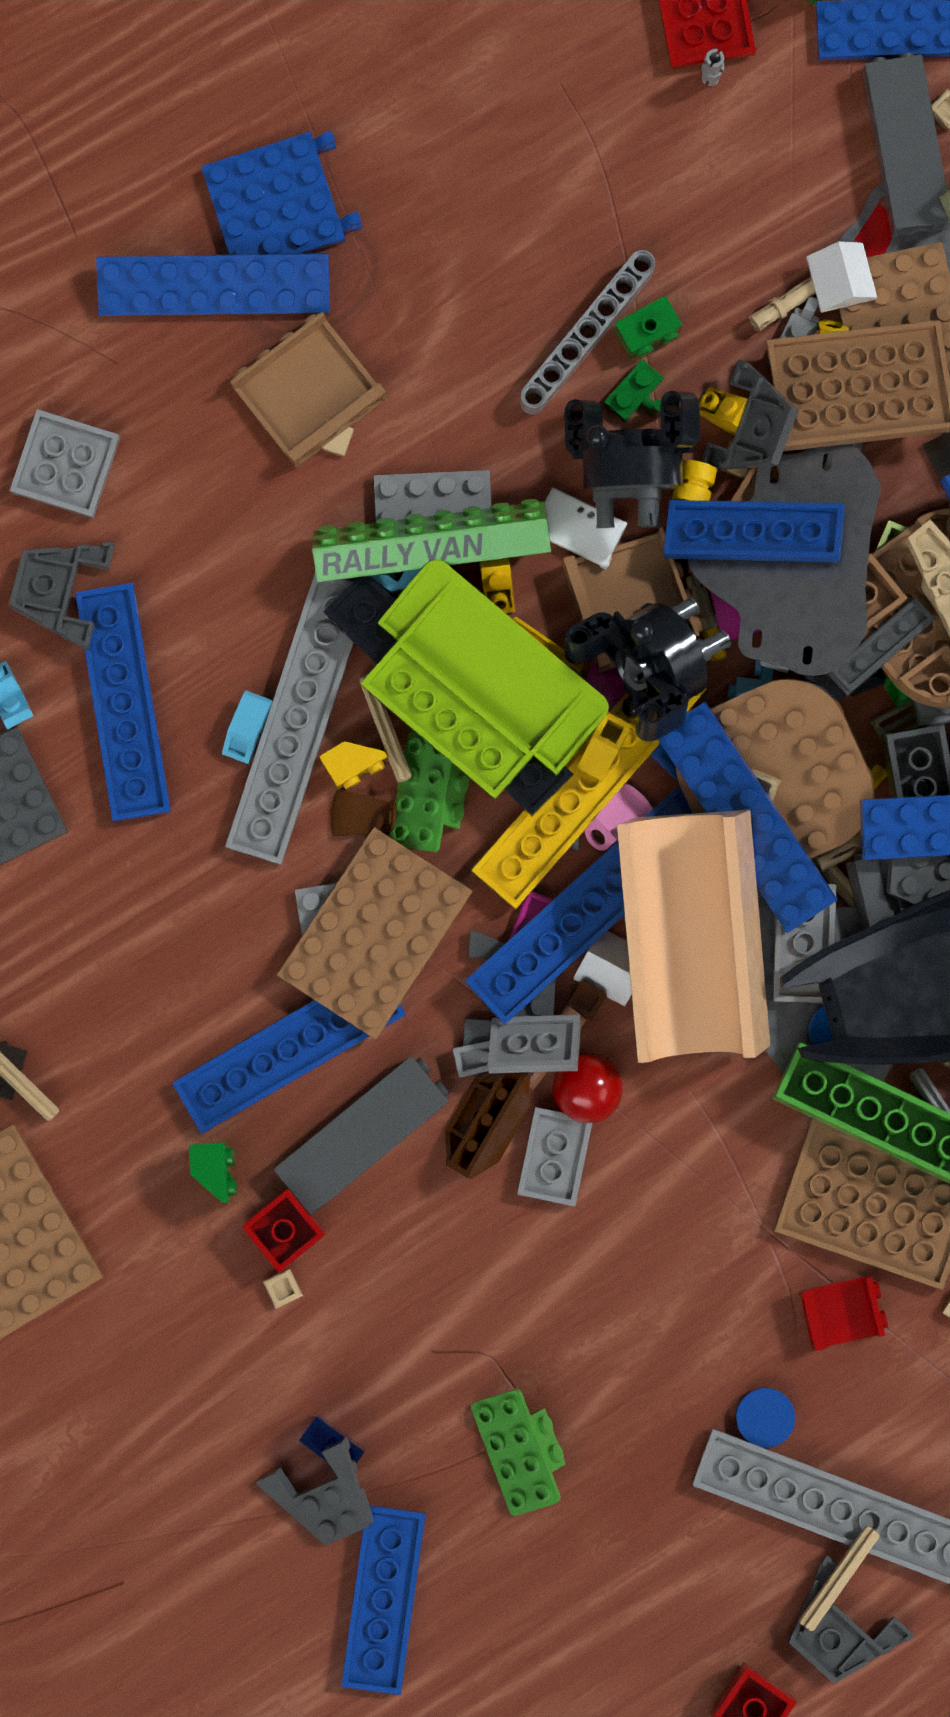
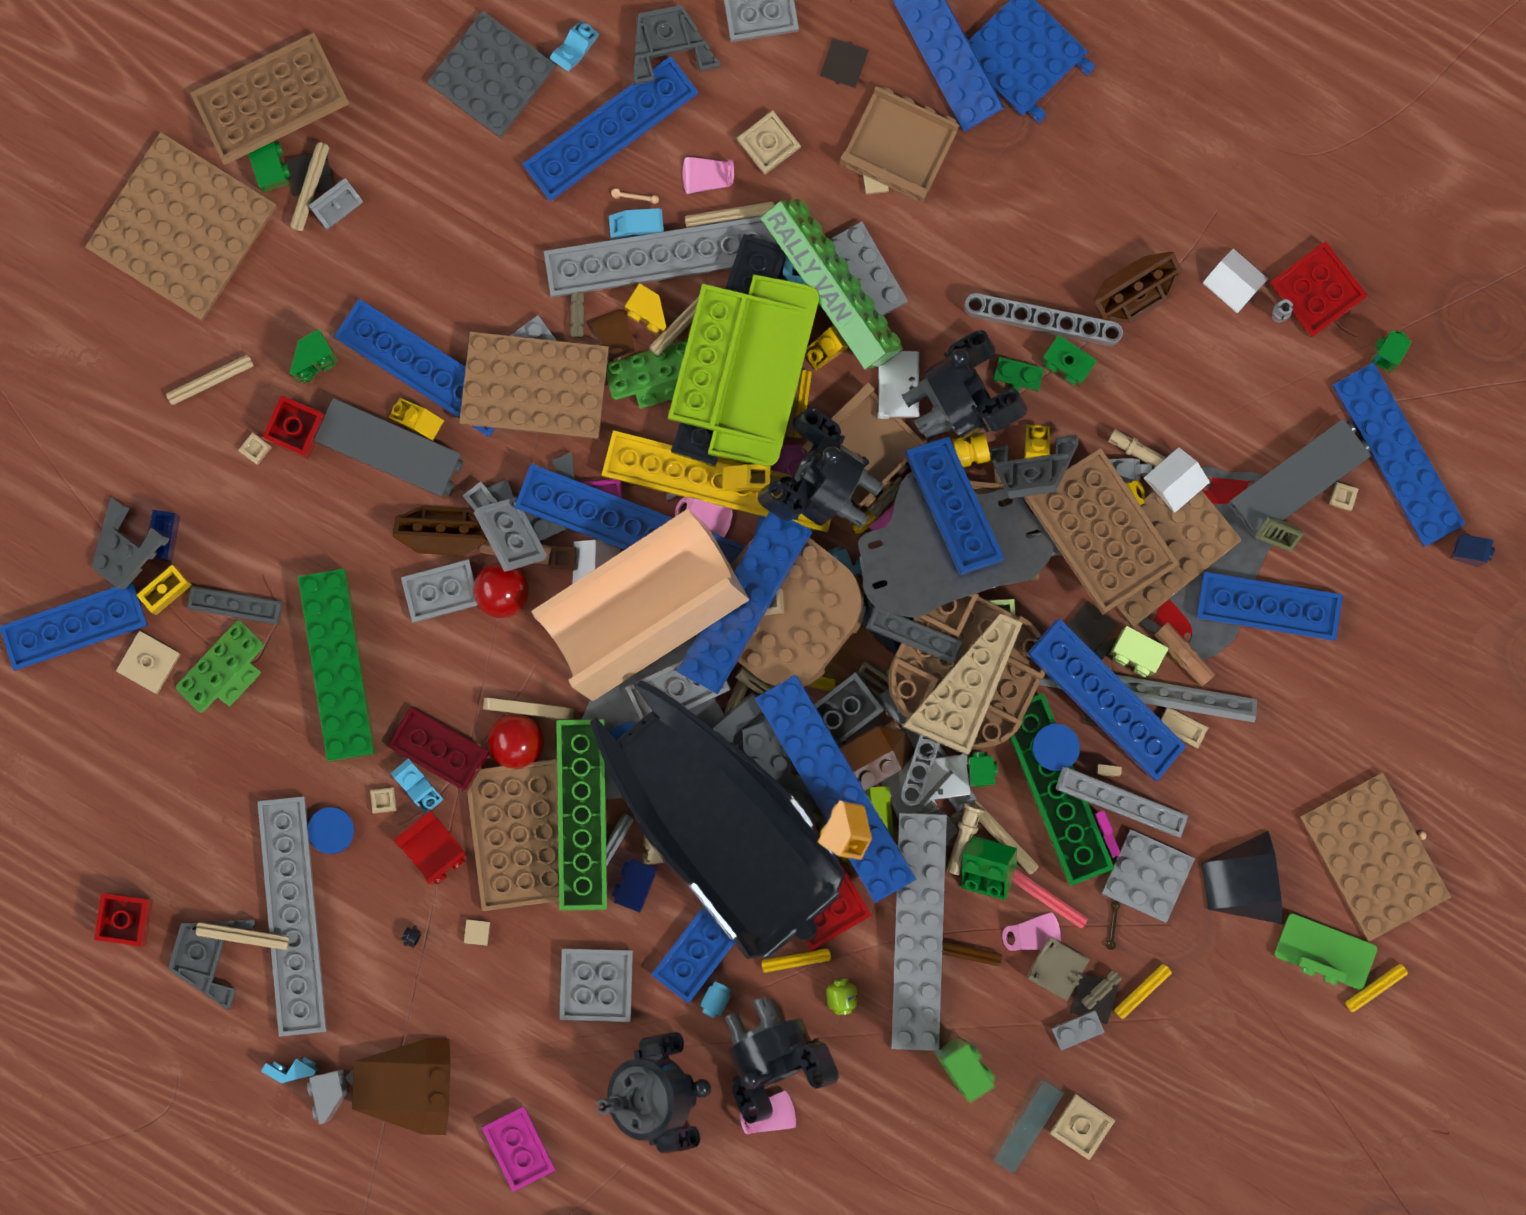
camera: 70 degrees right, 0 degrees up
none -> tan plate [116,631,181,695]
none -> yellow brick [137,565,192,615]
none -> tan axle [166,355,253,405]
none -> dark grey tile [186,586,283,625]
none -> green brick [298,569,377,763]
none -> light grey hinge [309,178,364,230]
none -> tan tile [370,787,397,814]
none -> dark red tile [387,706,490,793]
none -> yellow slope [389,398,444,441]
none -> medium azure slope [391,758,444,814]
none -> black plate [401,925,422,948]
none -> tan beam [483,698,575,720]
none -> red piece [488,714,544,770]
none -> dark tan axle [571,292,584,337]
none -> light nougat hinge [611,189,659,204]
none -> bright pink piece [683,157,734,194]
none -> tan axle [685,202,775,228]
none -> tan plate [736,110,801,175]
none -> clear smoke piece [820,38,869,88]
none -> reddish brown wedge [1093,251,1183,323]
none -> white slope [1203,249,1268,313]

